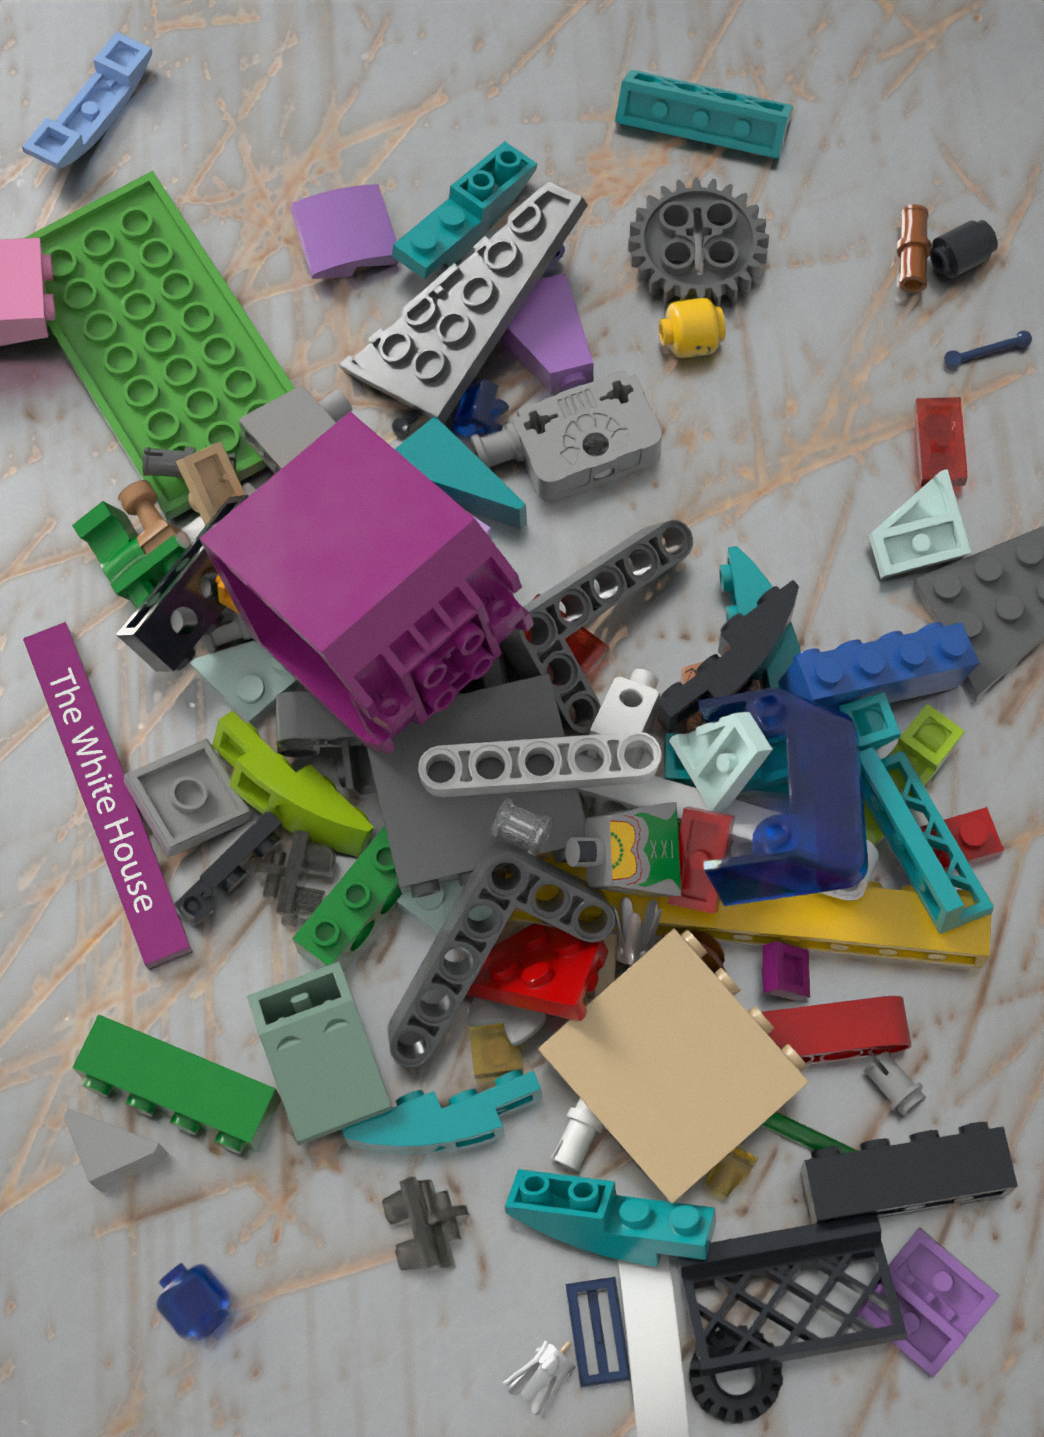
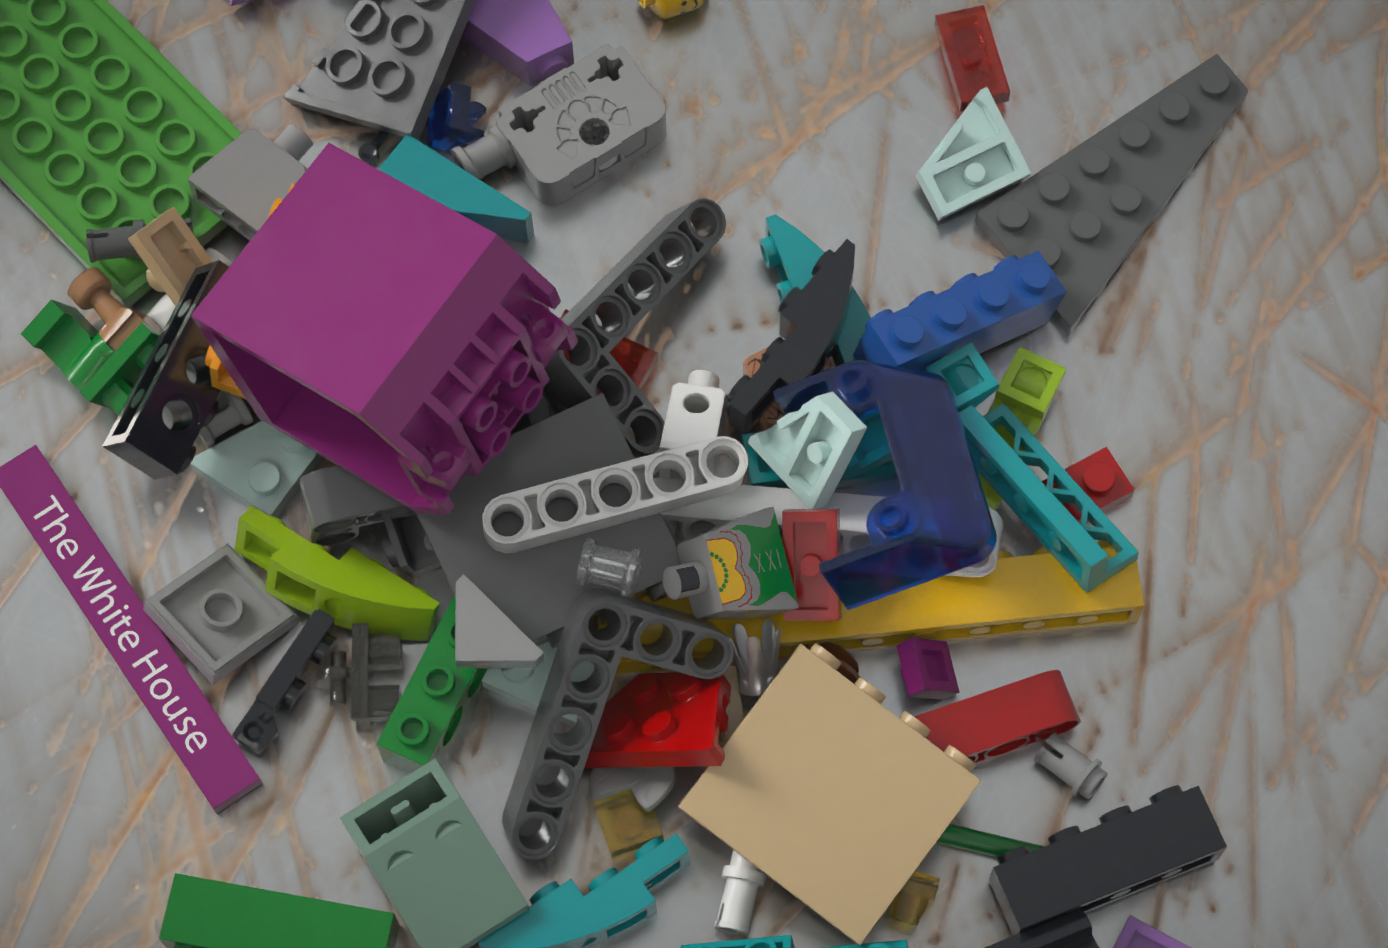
camera: 15 degrees left, 0 degrees up
none -> light grey slope [455,574,544,668]

